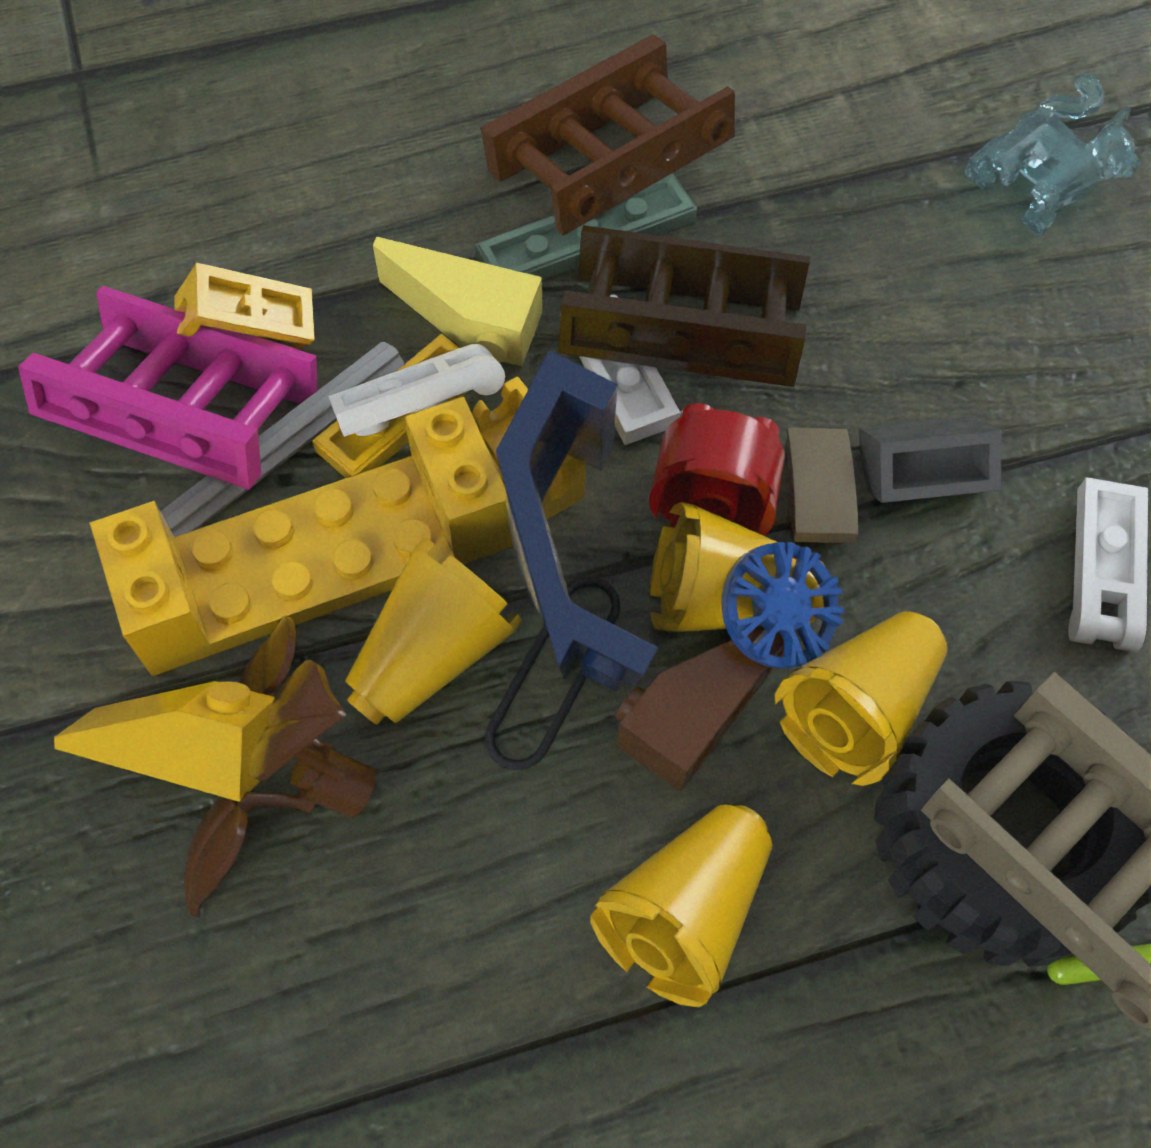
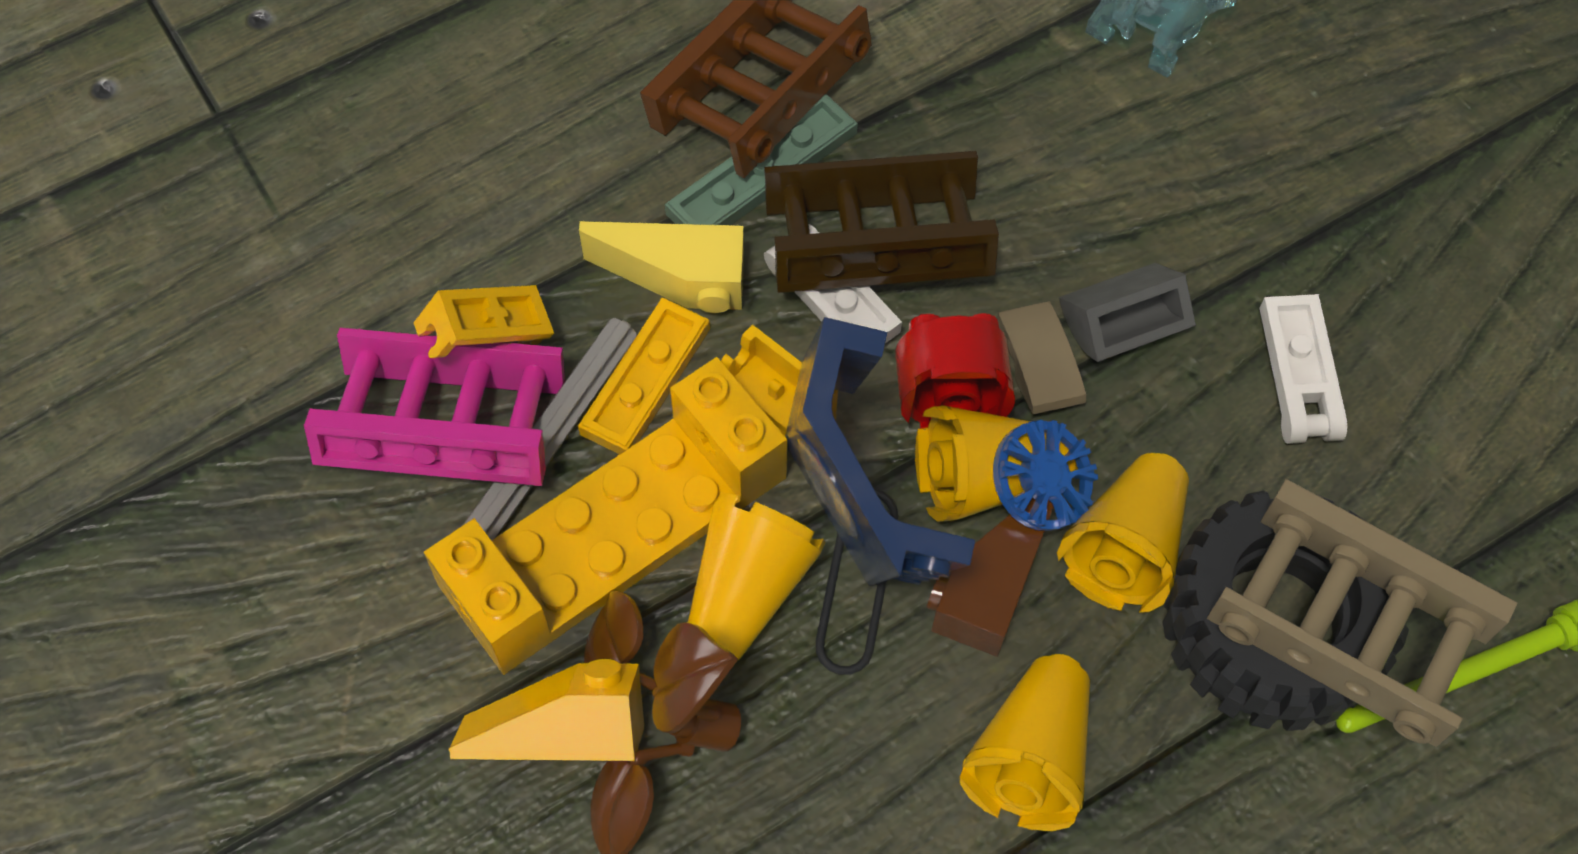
camera: 15 degrees left, 0 degrees up
white plate [328,344,505,437] -> none

